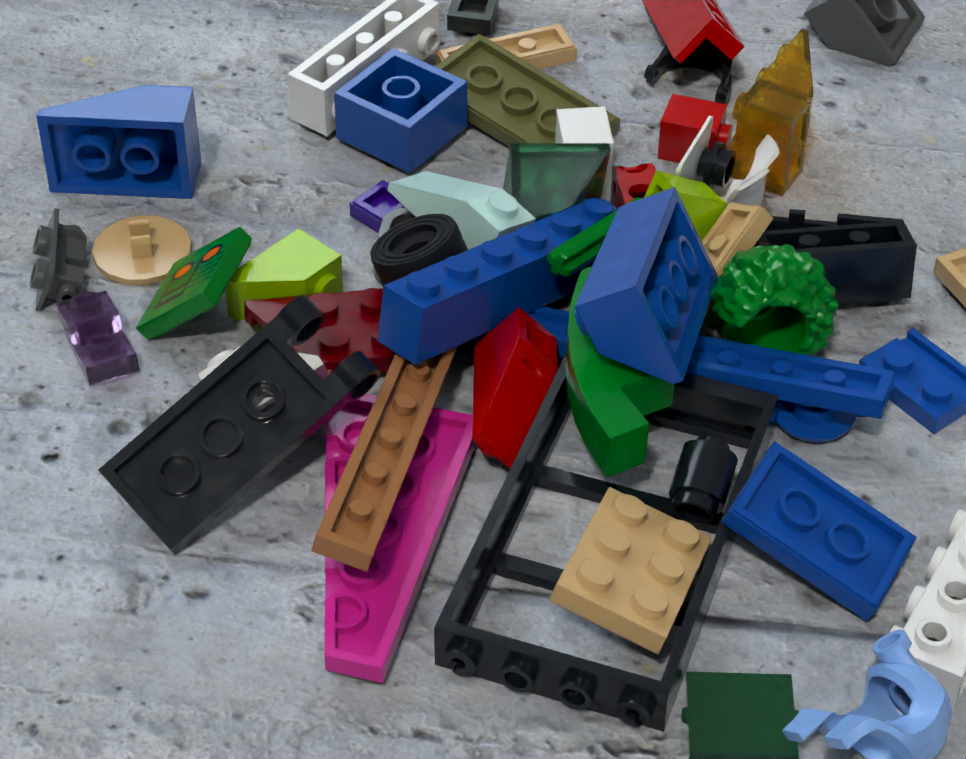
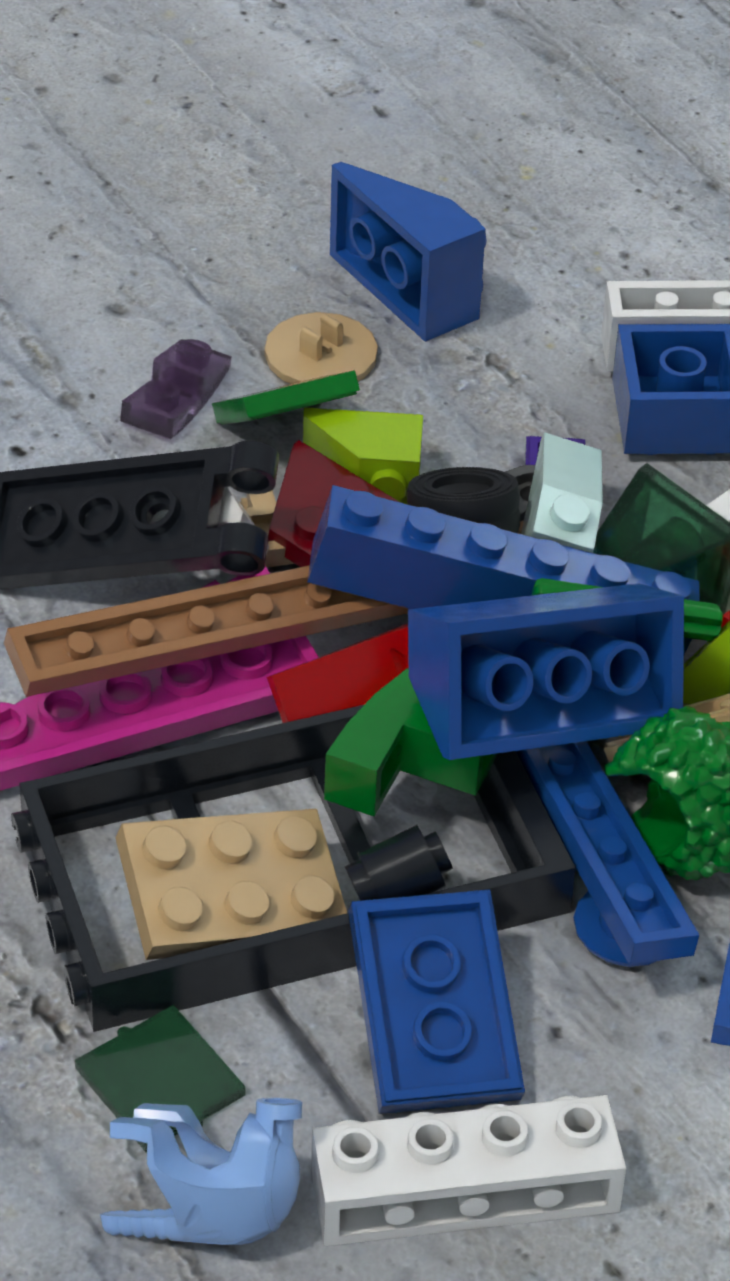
camera: 50 degrees right, 0 degrees up
dark grey hinge [29,208,87,311] -> none

